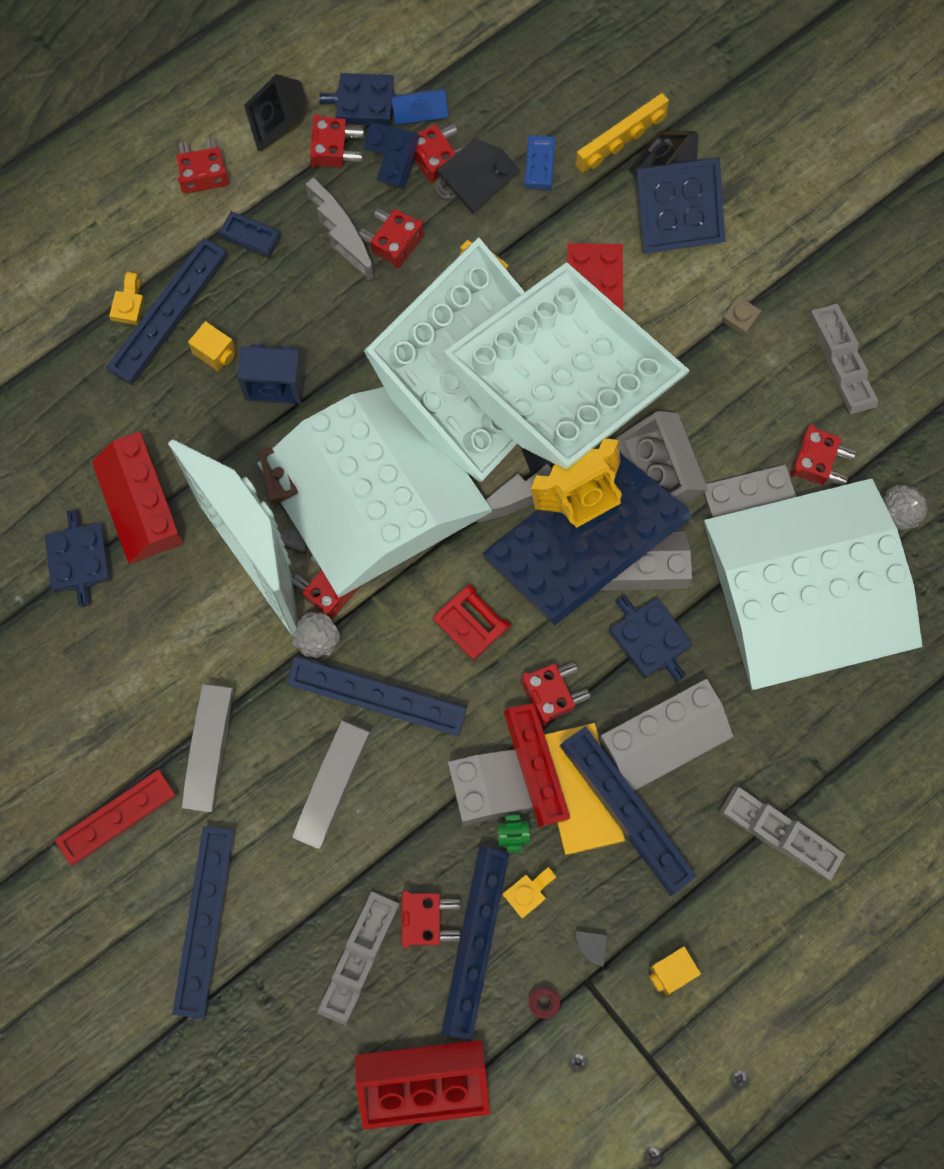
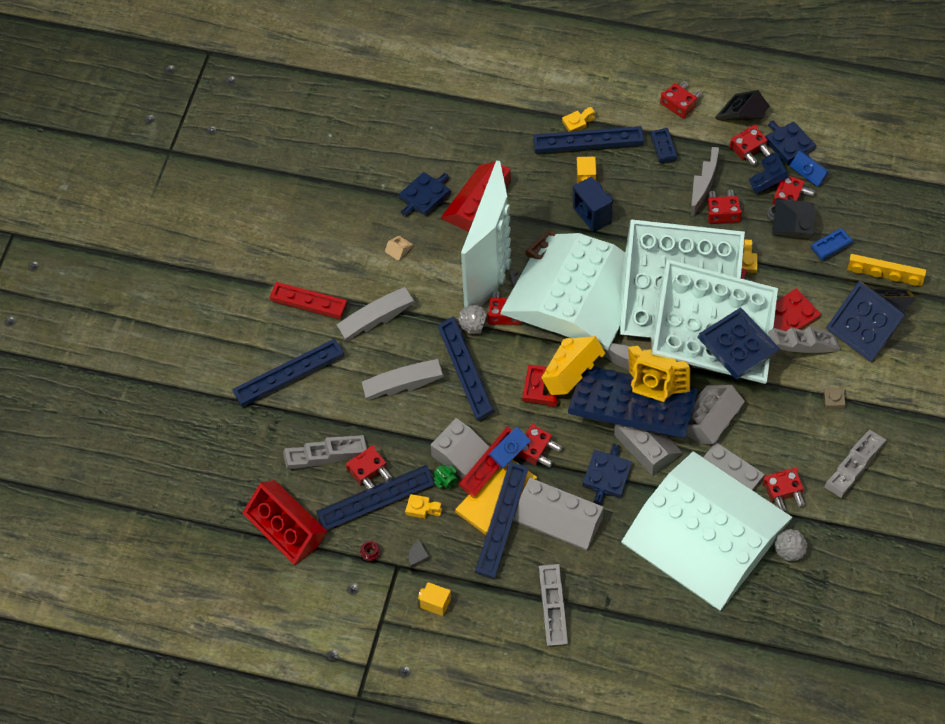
camera: 55 degrees right, 15 degrees down
none -> tan slope [385,236,413,261]
none -> blue plate [488,427,531,468]
none -> yellow wedge [541,336,606,395]
none -> dark blue plate [697,307,780,380]
none -> light grey slope [768,327,840,353]

